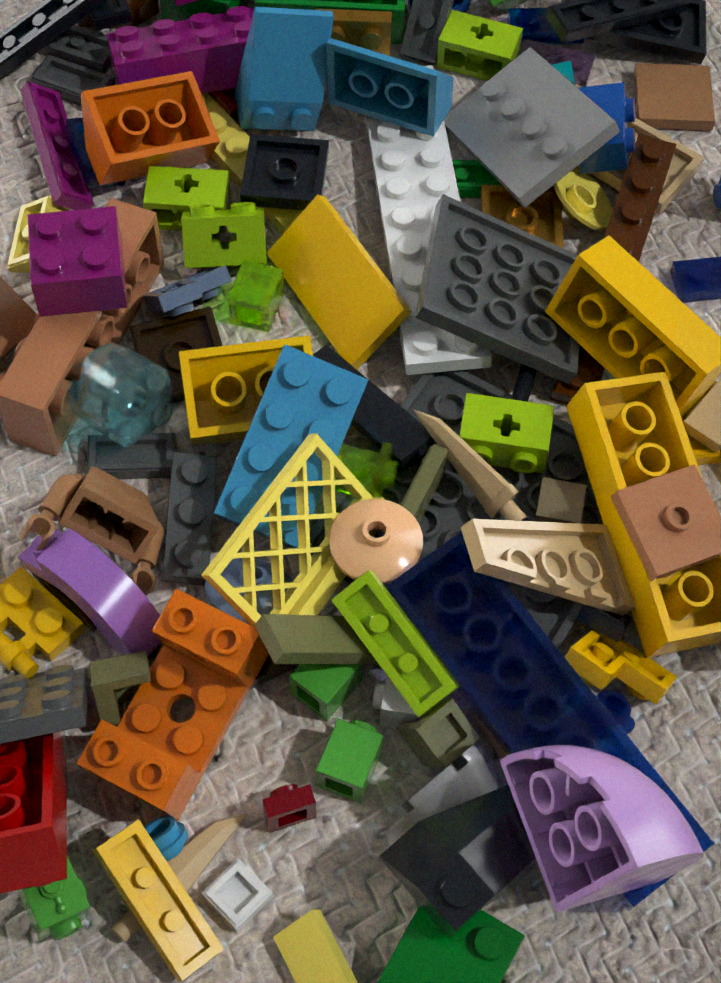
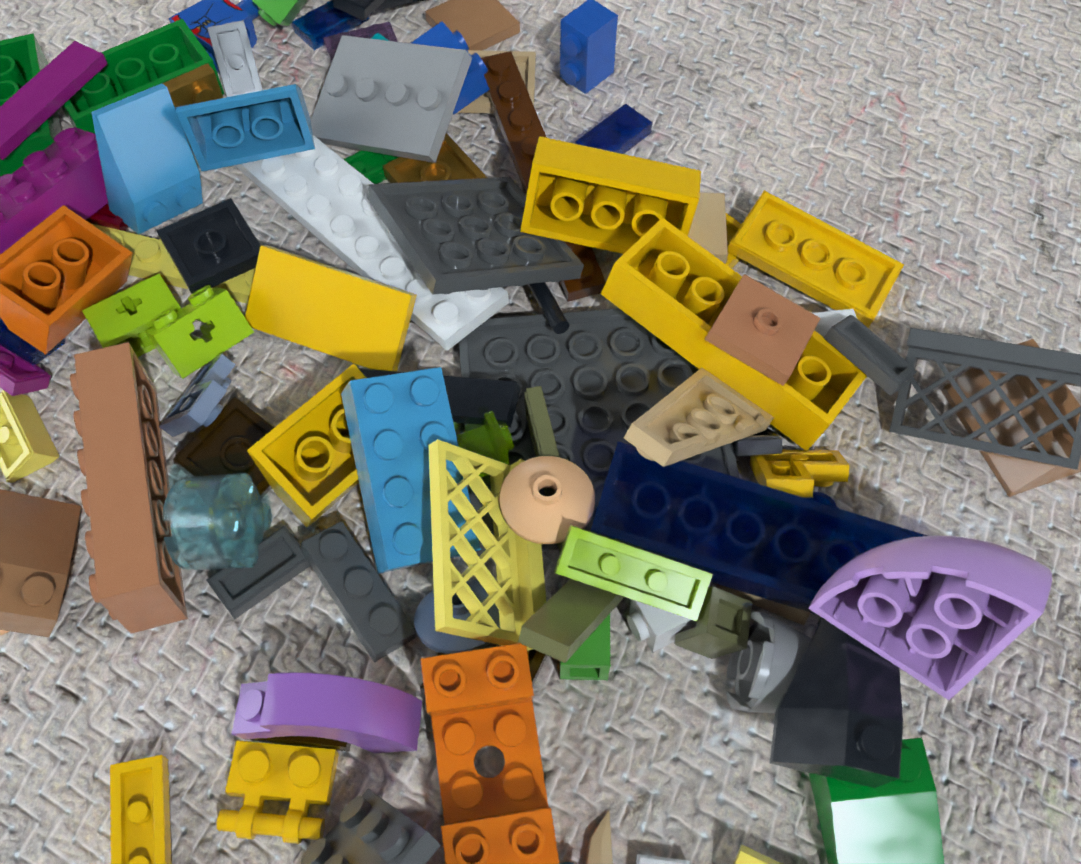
camera: 35 degrees left, 0 degrees up
medium nougat torso [19,466,164,596] -> none
magenta brick [28,206,128,317] -> none
olive panel [89,650,151,725] -> none
clear neon green brick [228,260,284,332] -> none
dark red plate [262,784,317,833] -> none
bright green brick [316,718,384,804] -> none
tan bar [414,410,527,521] -> none
lime brick [436,10,523,81] -> none
lime brick [459,393,554,473] -> none
dark tan tile [534,477,587,524] -> none
light yellow dish [553,167,613,230] -> none

